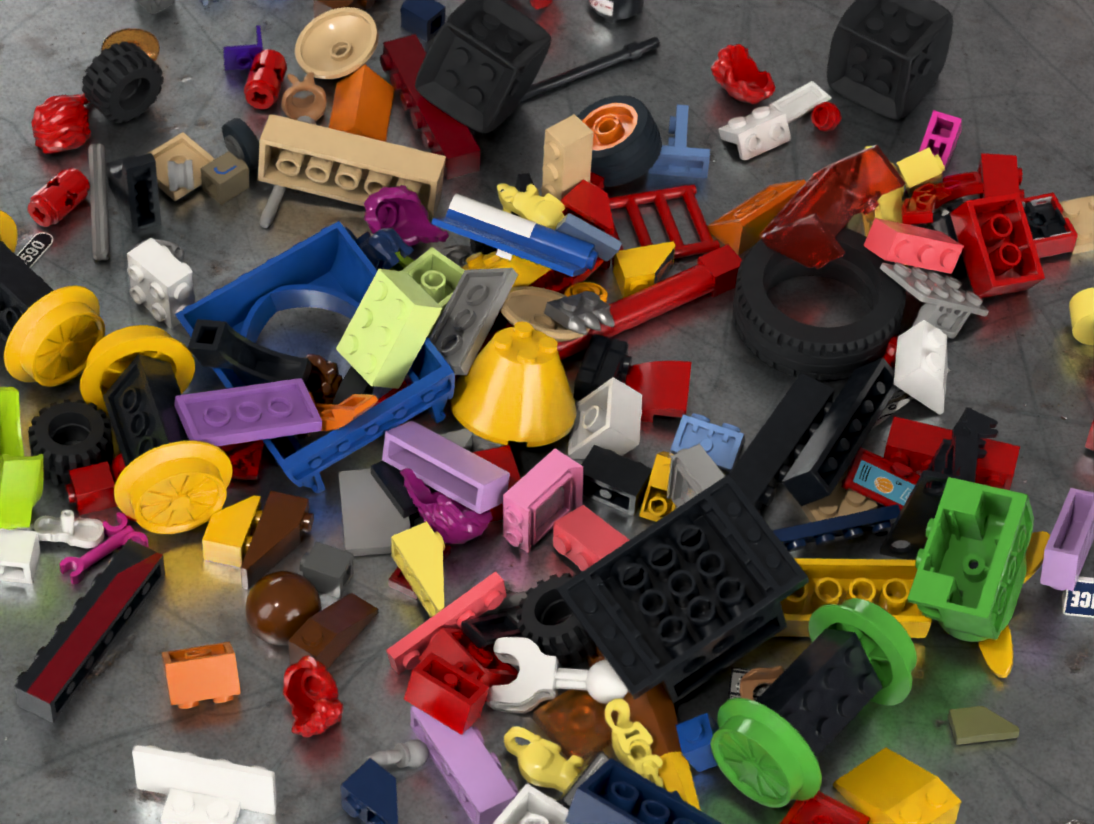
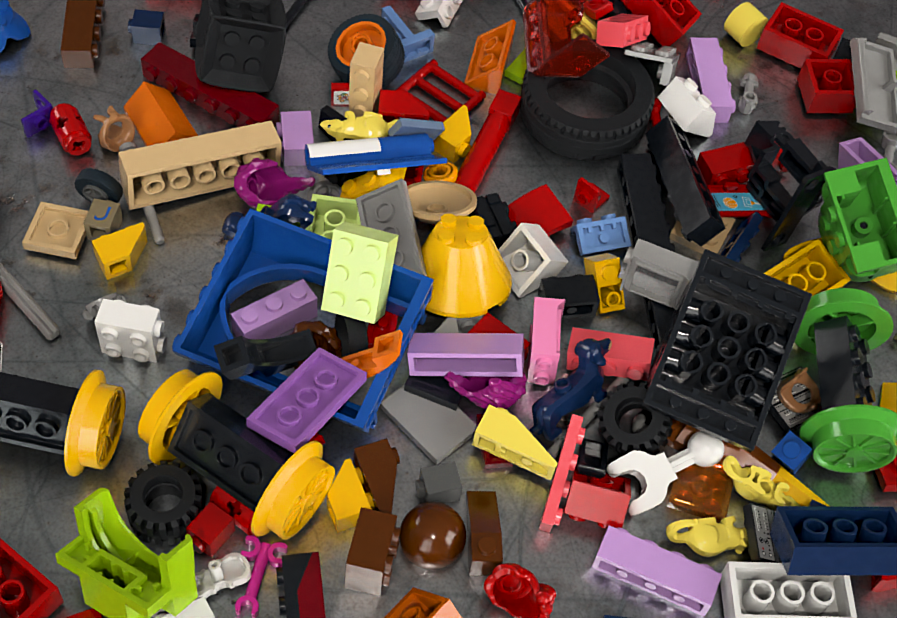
camera: 40 degrees left, 5 degrees up
black arch [106,153,161,233] -> none
light grey wheel [168,160,194,191] -> none
tan dish [295,7,379,79] -> none
light grey bar [367,739,429,768] -> none
red brick [404,652,490,735] -> none
flat silver plate [544,291,615,335] -> none
none -> yellow slope [91,222,148,280]
none -> lavender brick [231,279,318,339]
none -> lavender brick [276,111,314,167]
none -> reddish brown brick [344,507,401,596]
none -> dark blue animal [529,338,612,441]
none -> red bracket [573,177,610,214]
none -> lavender brick [685,37,736,123]
none -> light grey bar [738,73,759,114]

